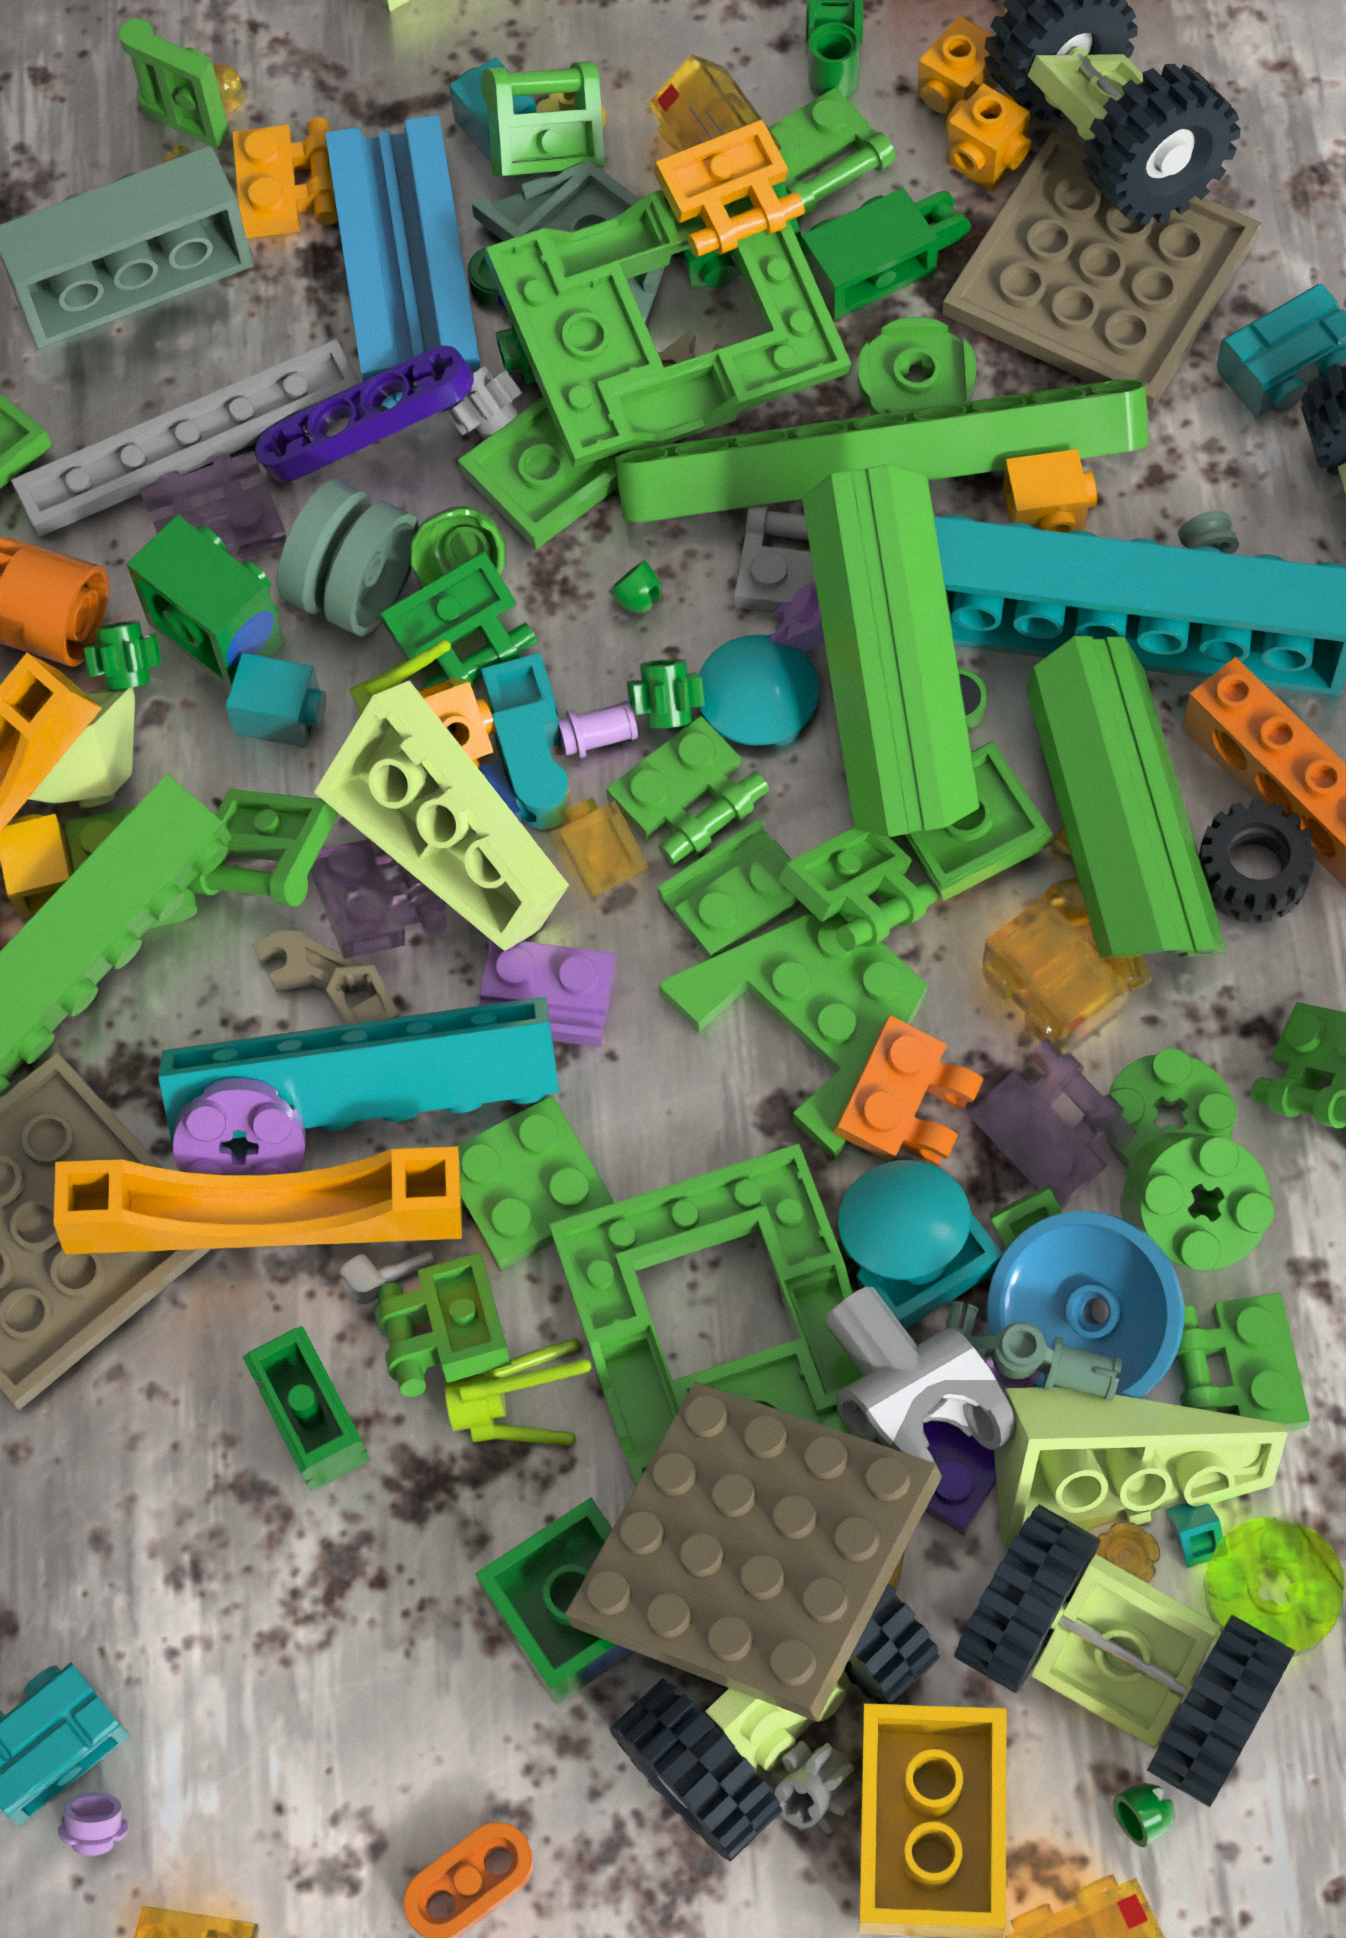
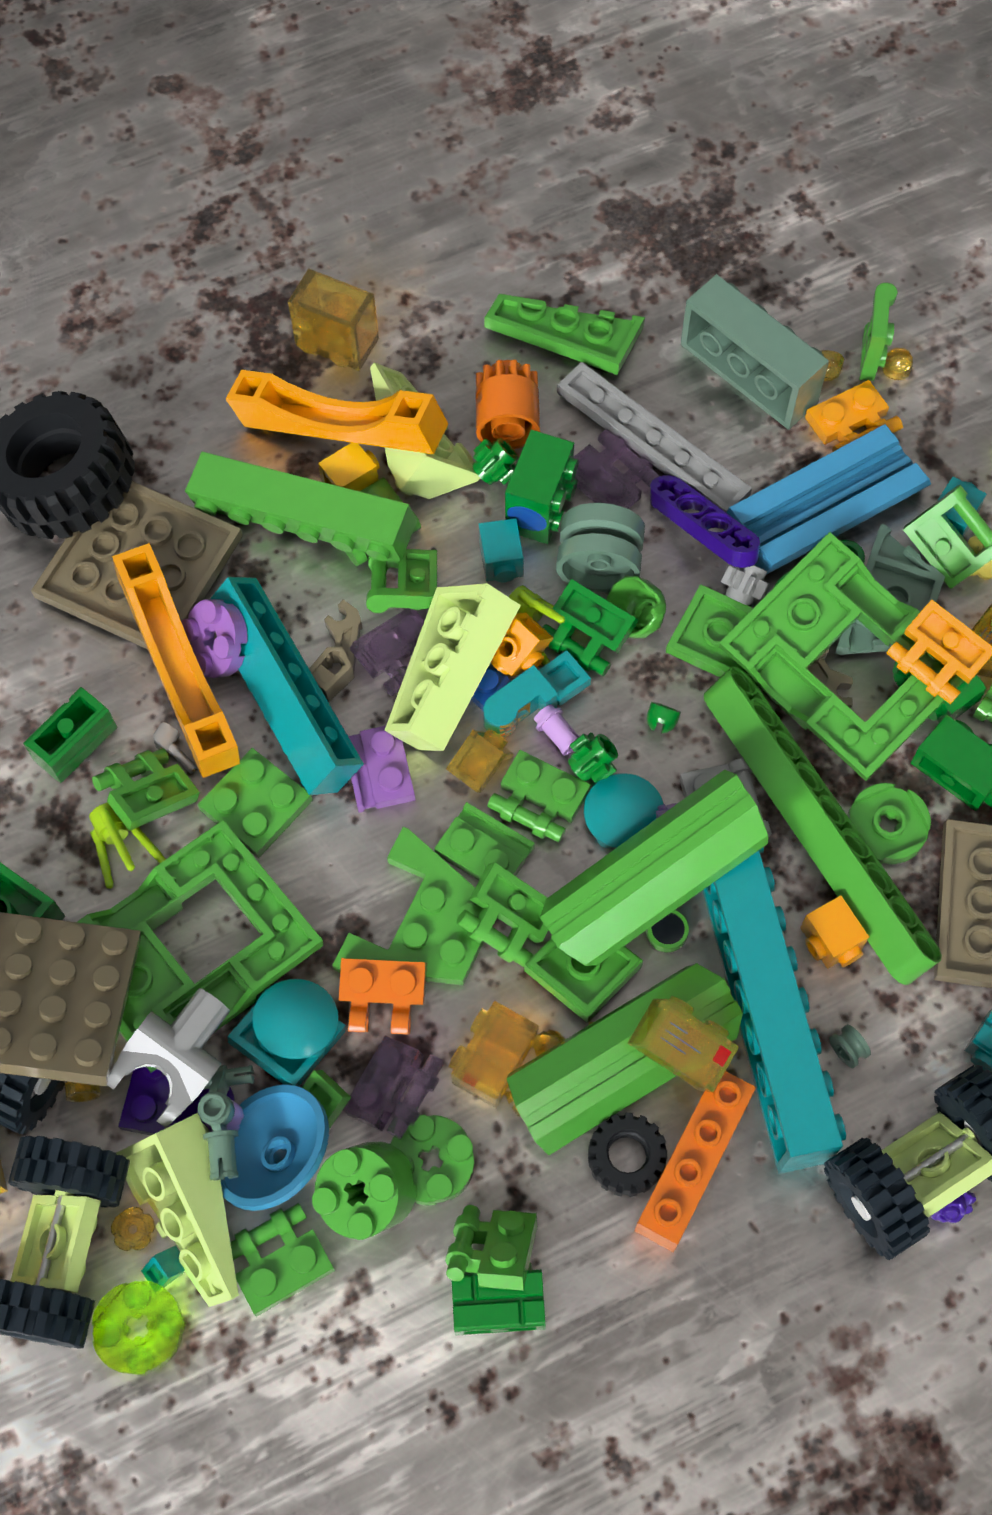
camera: 65 degrees right, 0 degrees up
none -> clear yellow brick [627,996,739,1092]

